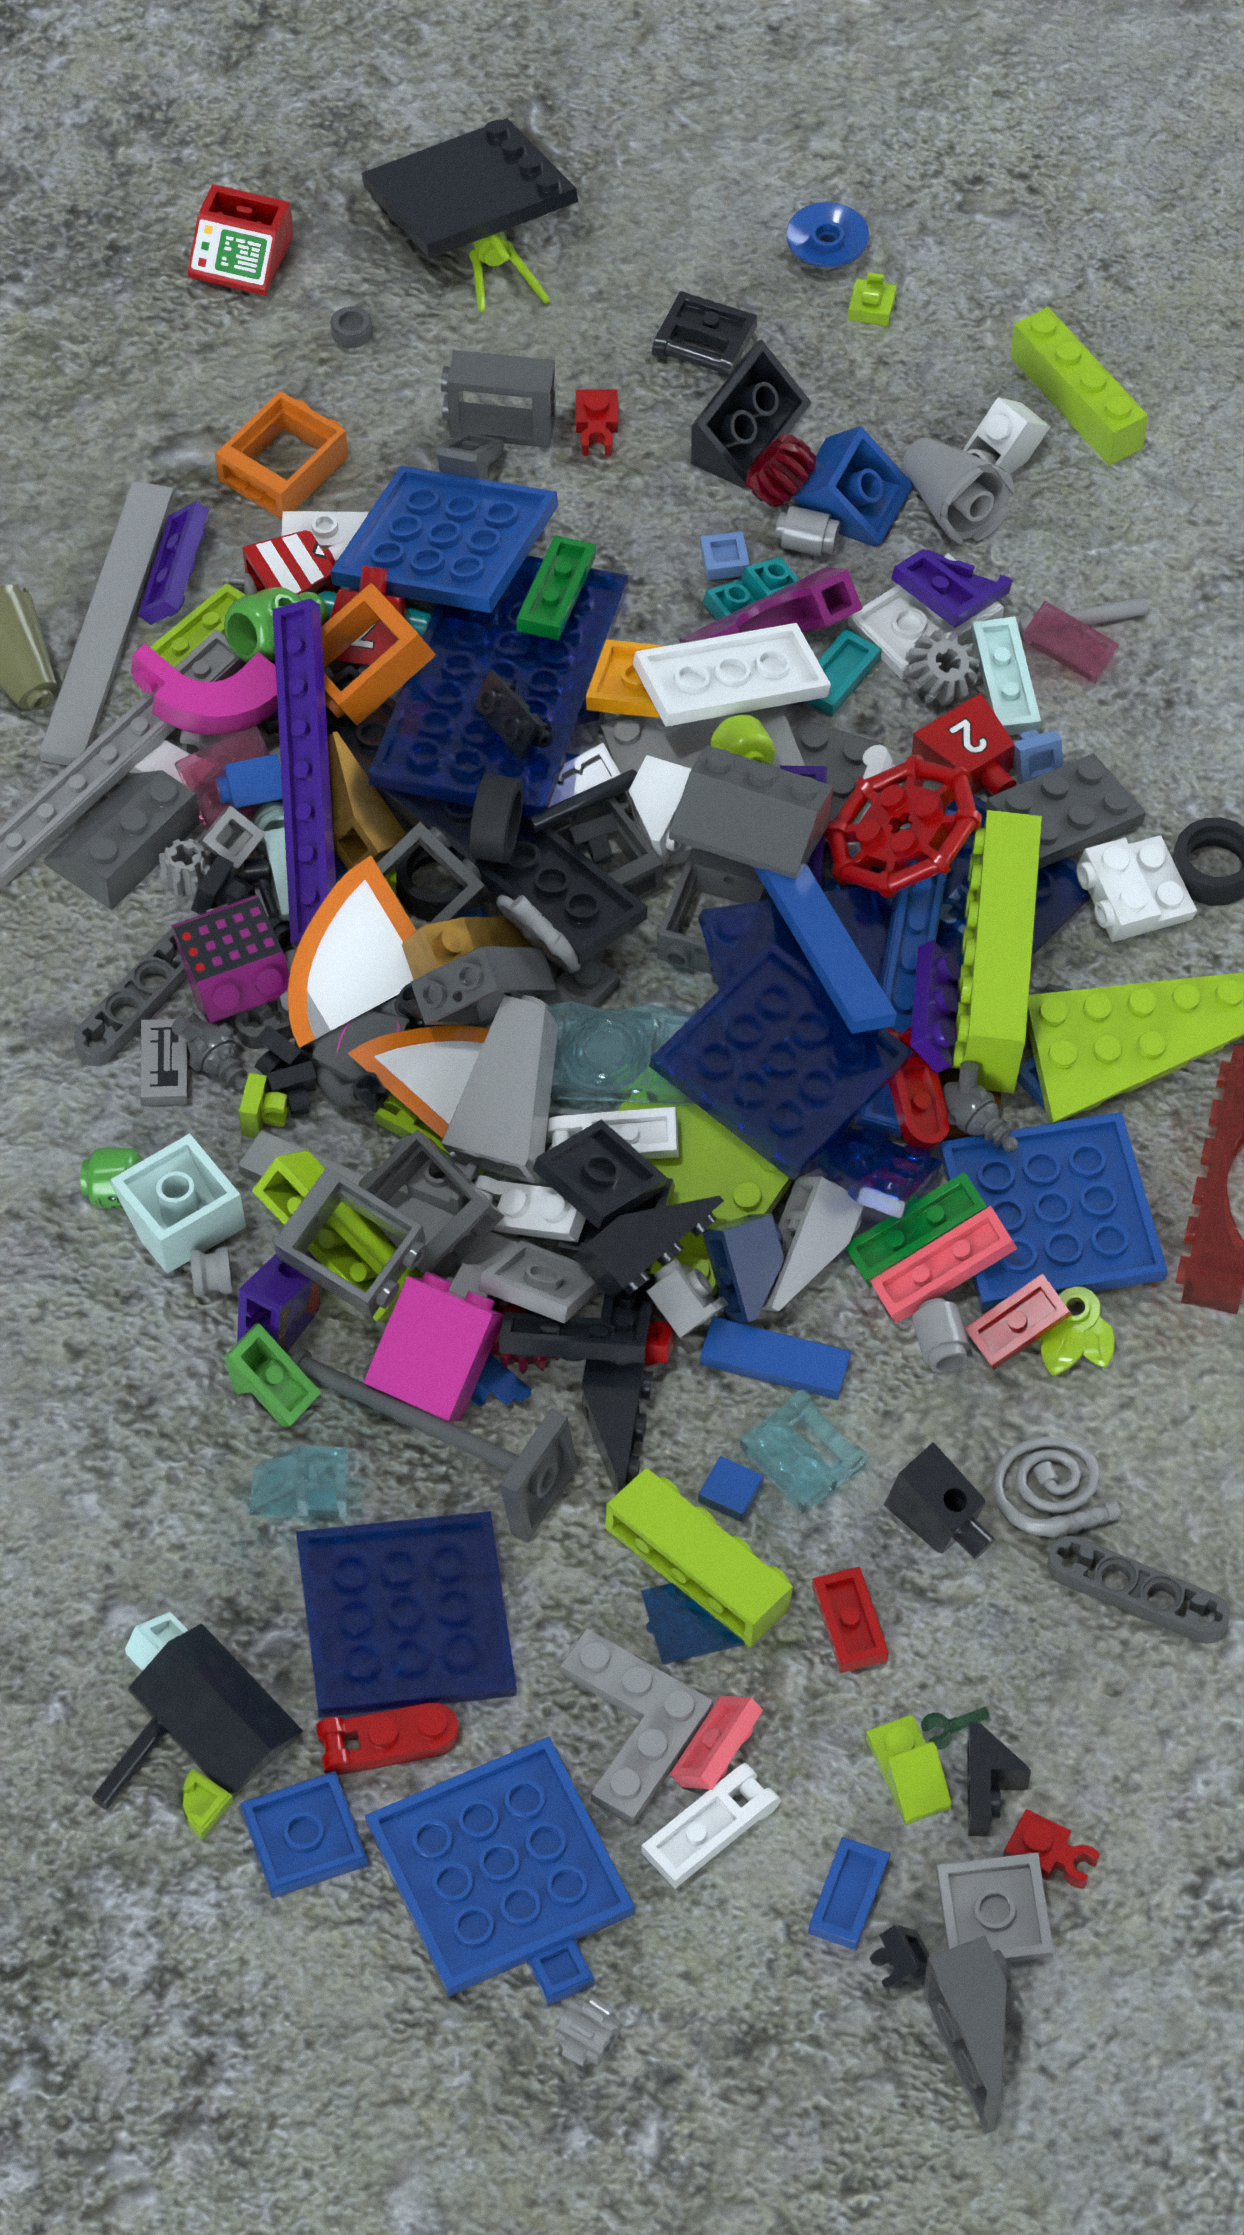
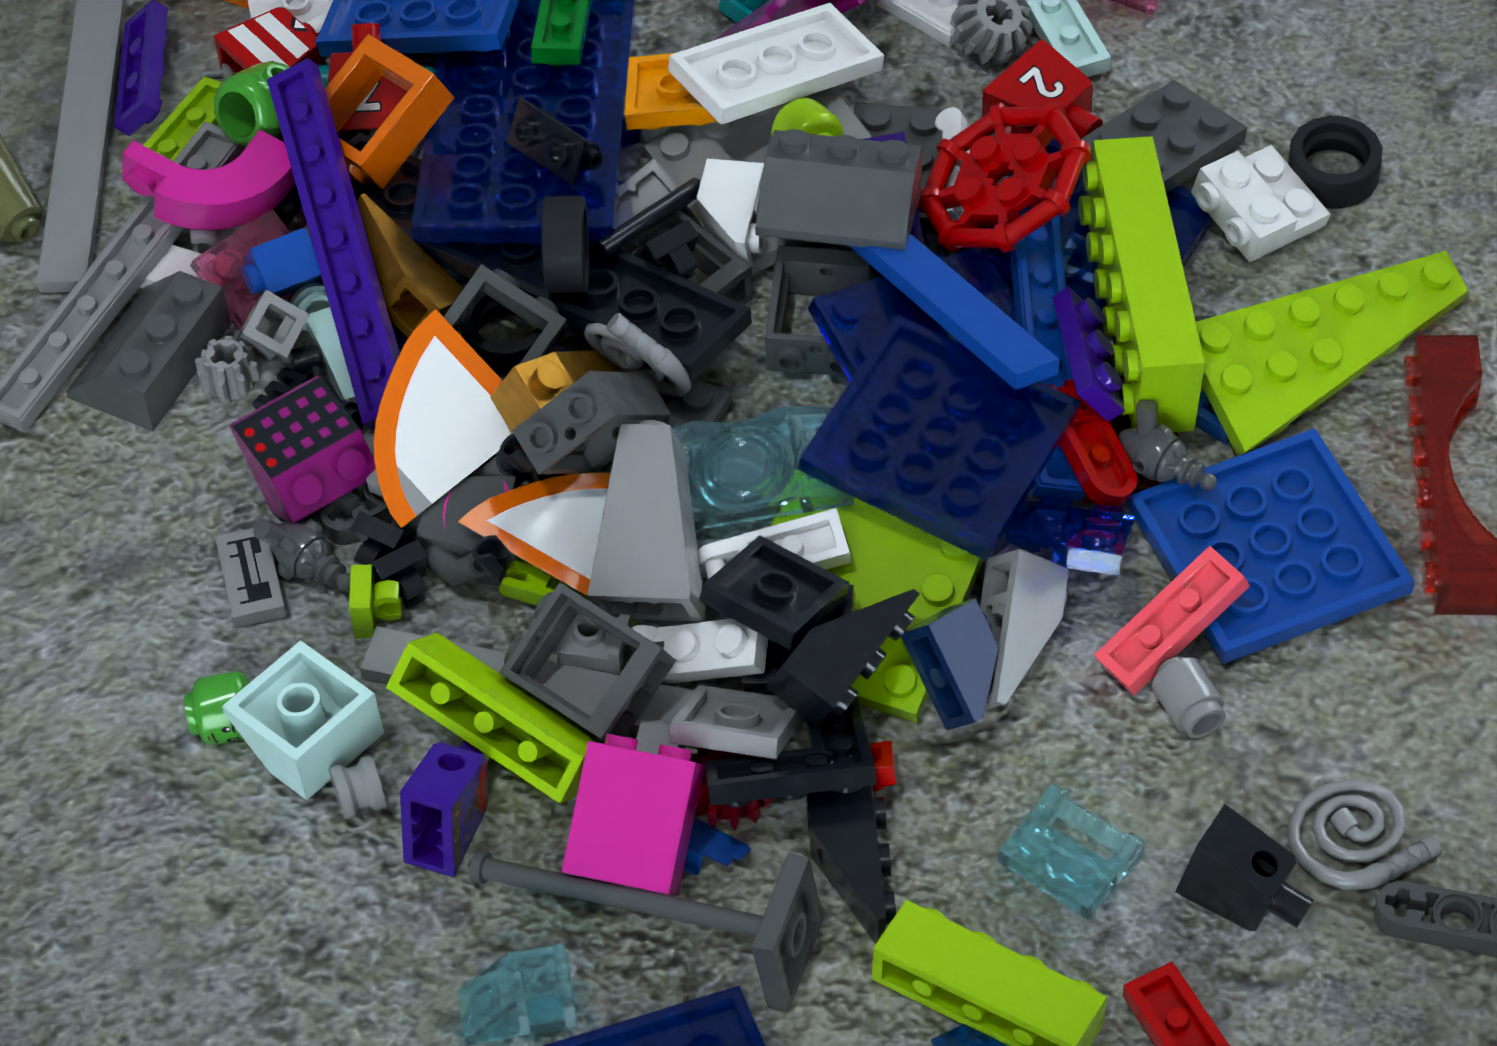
camera: 10 degrees left, 5 degrees down
dark grey beam [74,929,188,1066] -> none
black tile [191,855,247,915] -> none
bright green slope [224,1323,321,1427] -> none
dark grey window [272,1166,427,1318] -> none
light grey brick [646,1259,728,1338] -> none
blue tile [698,1456,764,1522] -> none
blue tile [700,1316,851,1400] -> none
teal tile [805,628,882,716] -> none
green plate [845,1172,988,1288] -> none
plate [964,1273,1072,1370] -> none
medium blue tile [1013,729,1063,784] -> none
lime plate [1035,1286,1115,1376] -> none

